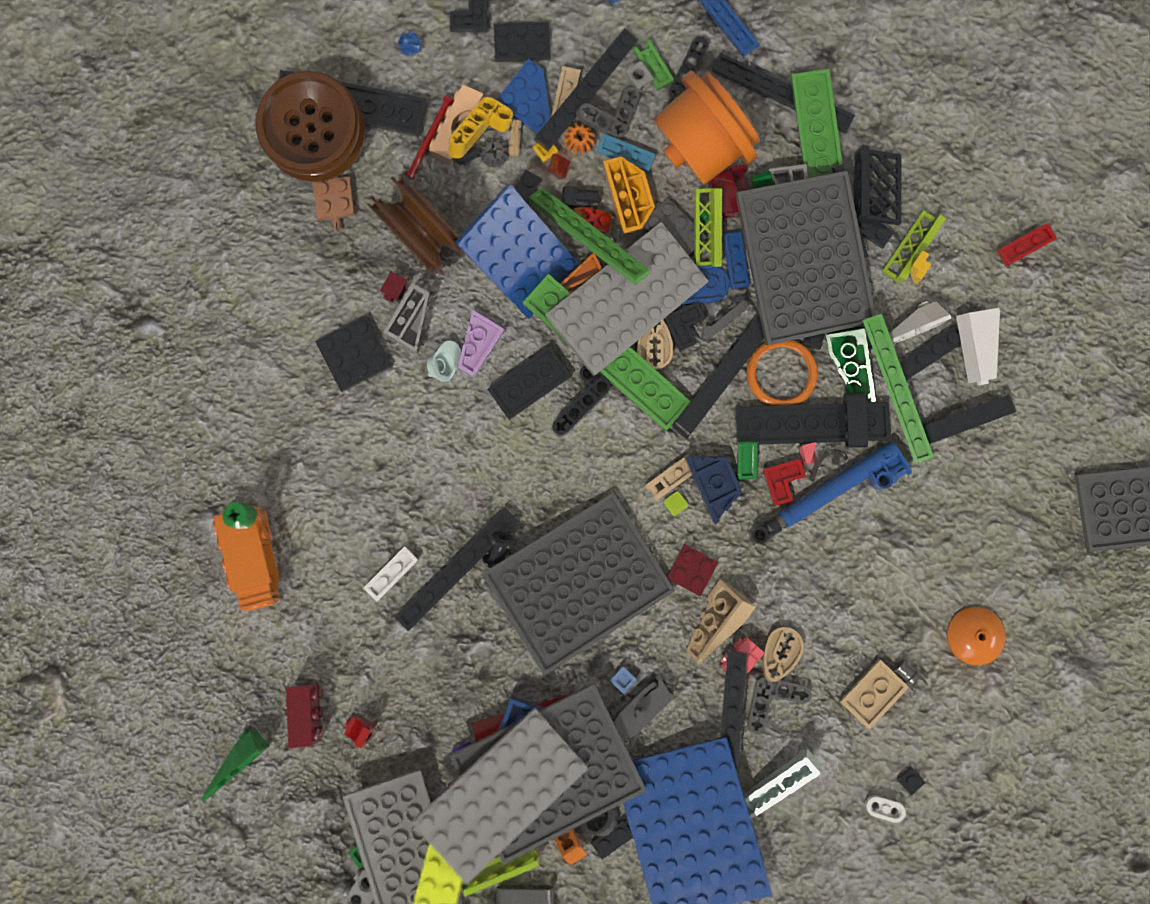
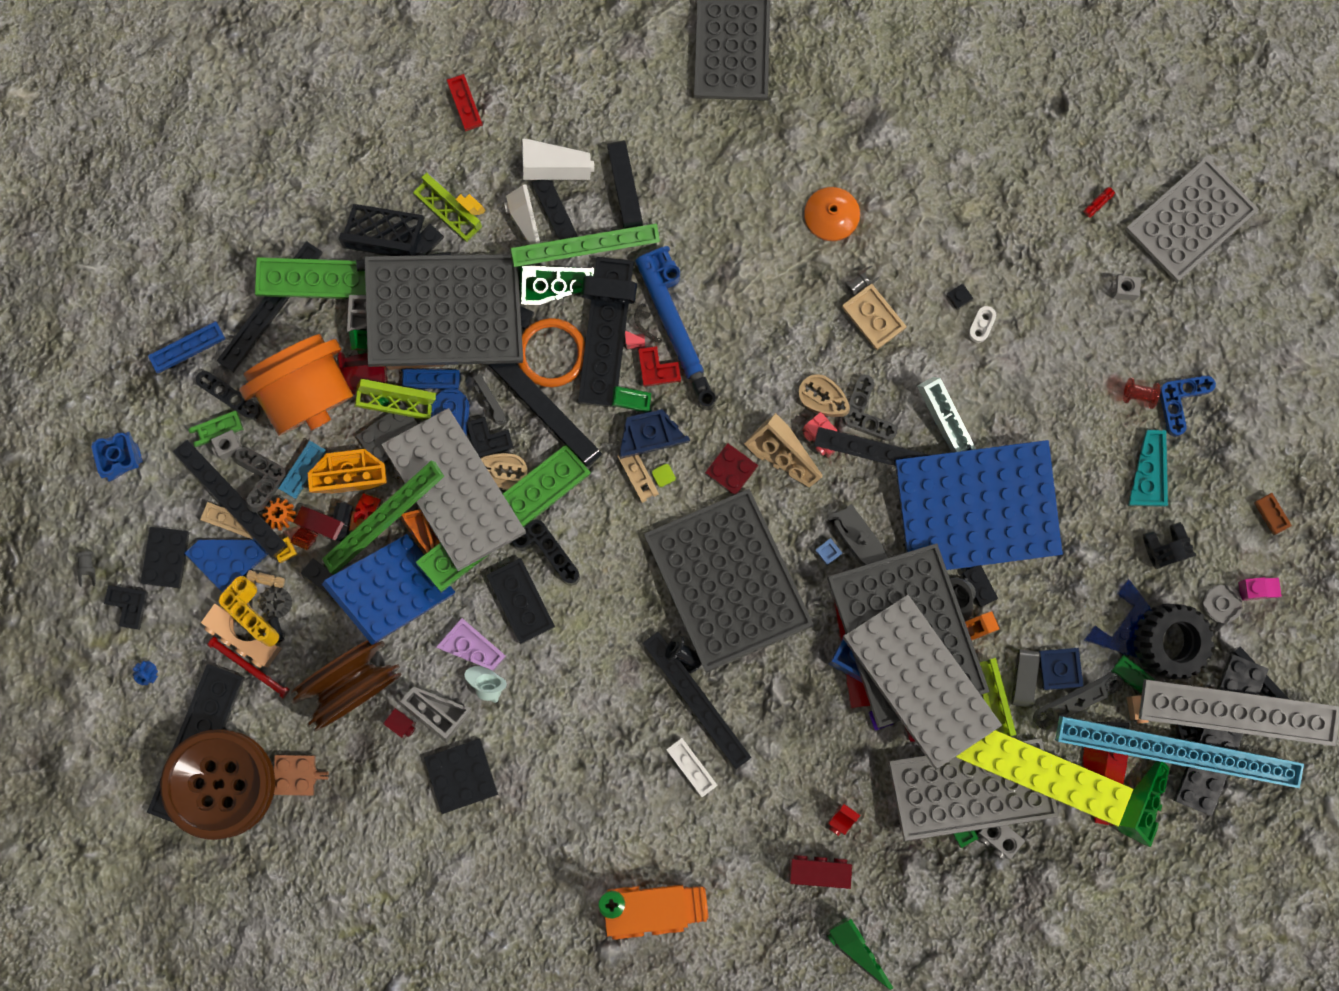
camera: 80 degrees left, 5 degrees down
none -> dark red slope [293,506,344,541]

